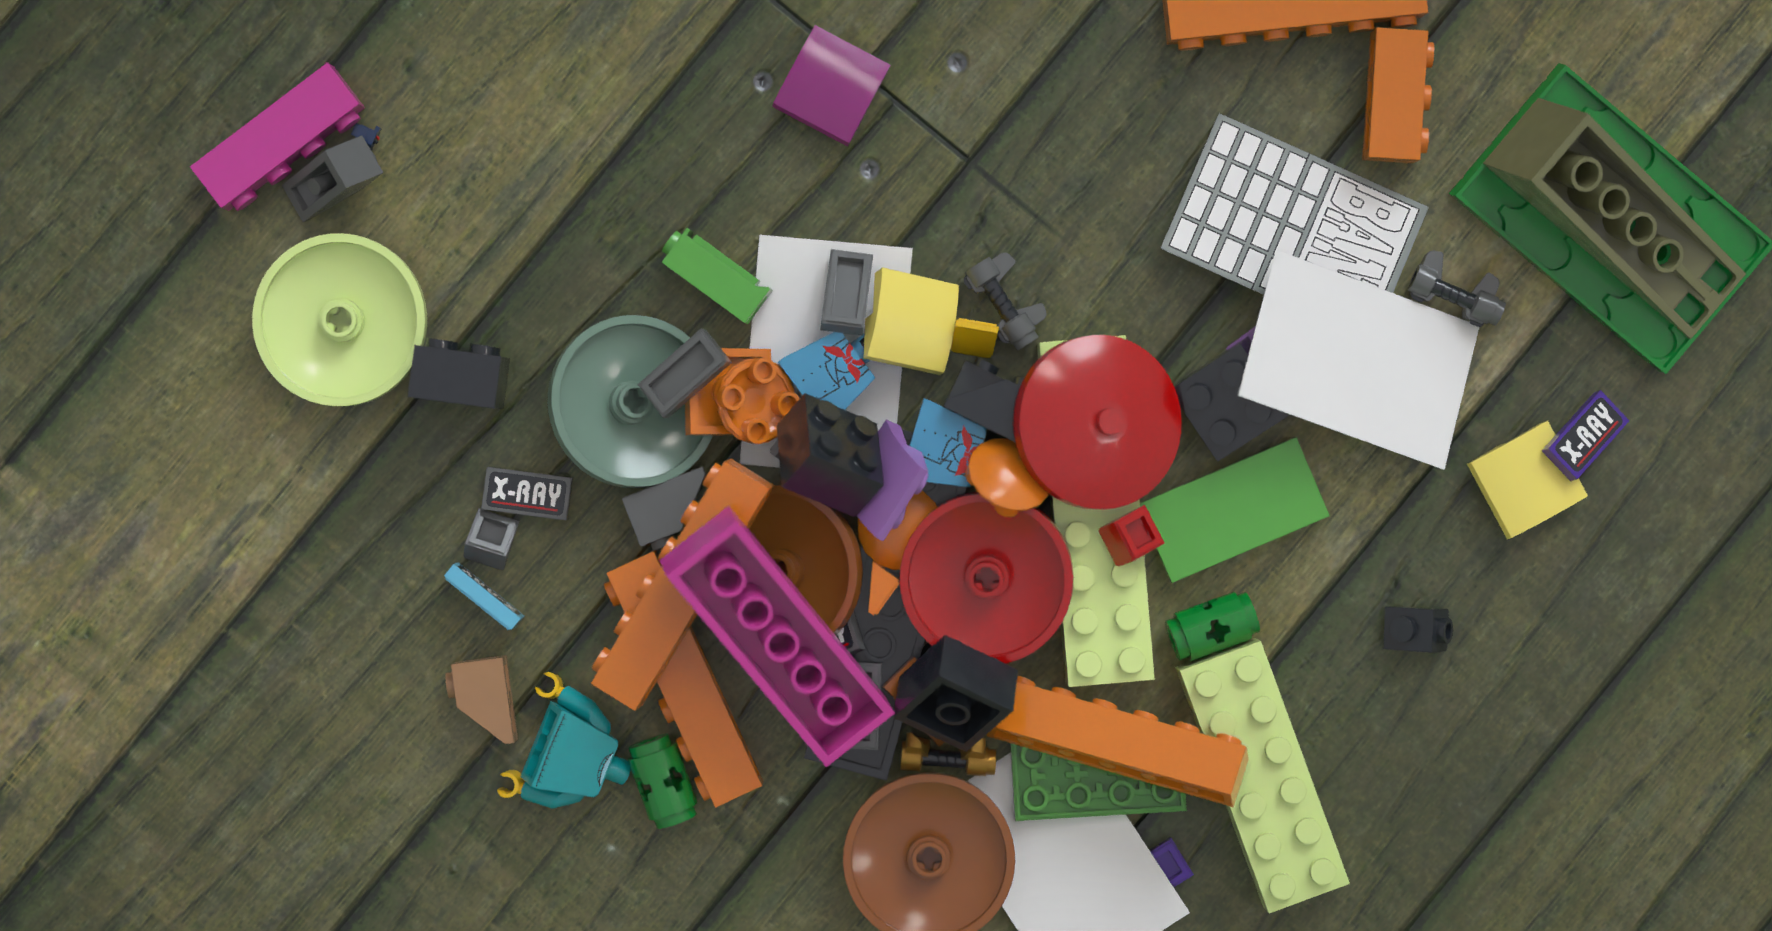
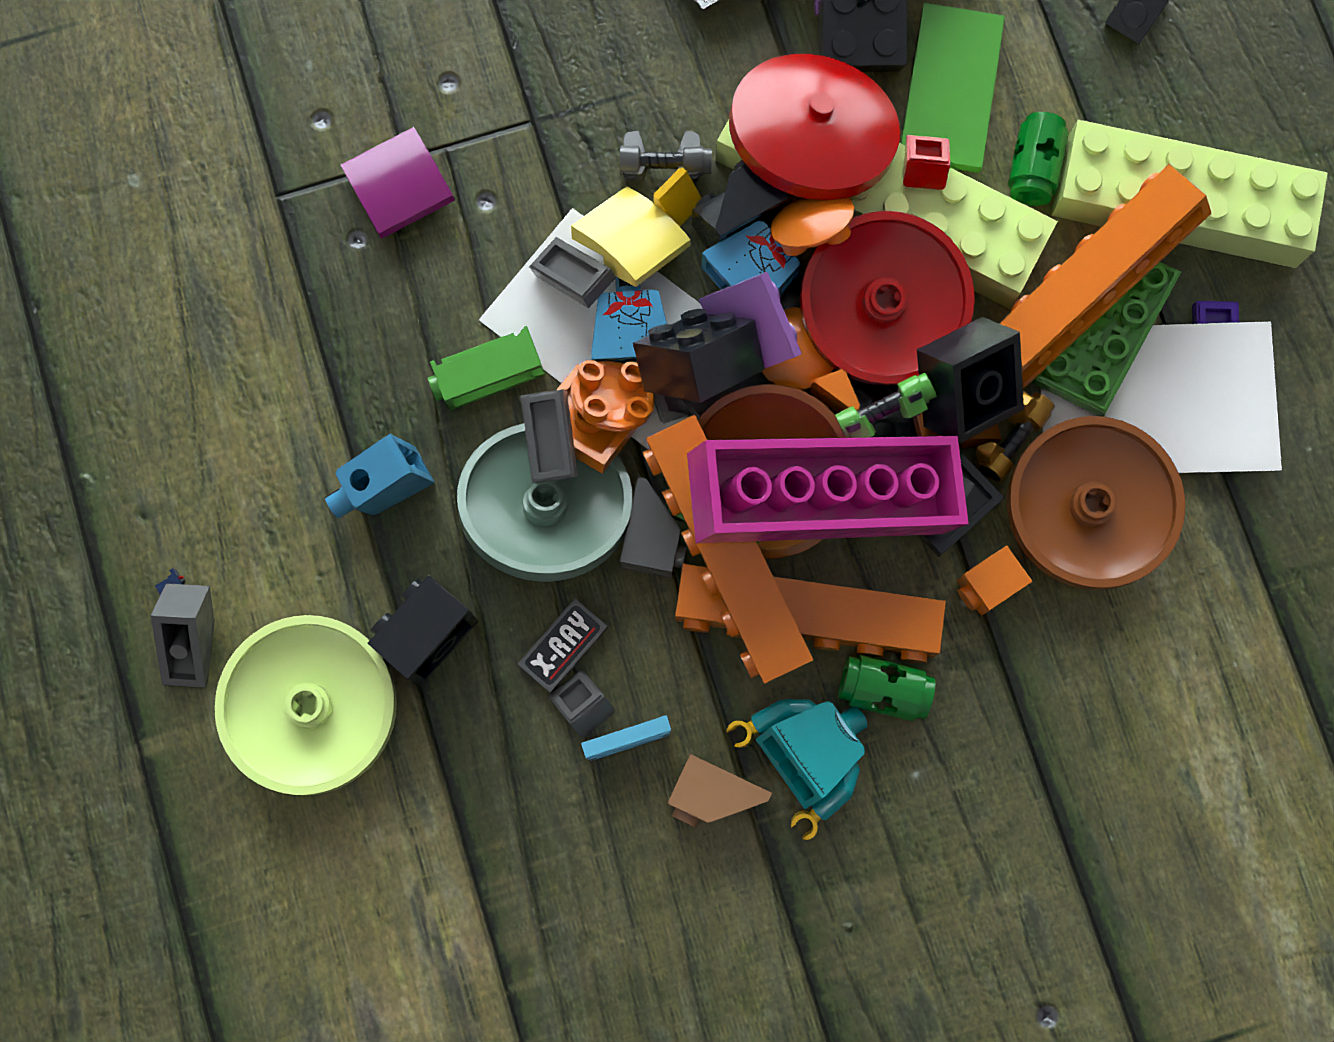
camera: 55 degrees left, 10 degrees down
dark pink brick [190,62,365,211] -> none
none -> dark azure torso [325,434,435,519]
none -> bright green piece [835,373,937,438]
none -> orange brick [956,545,1032,616]

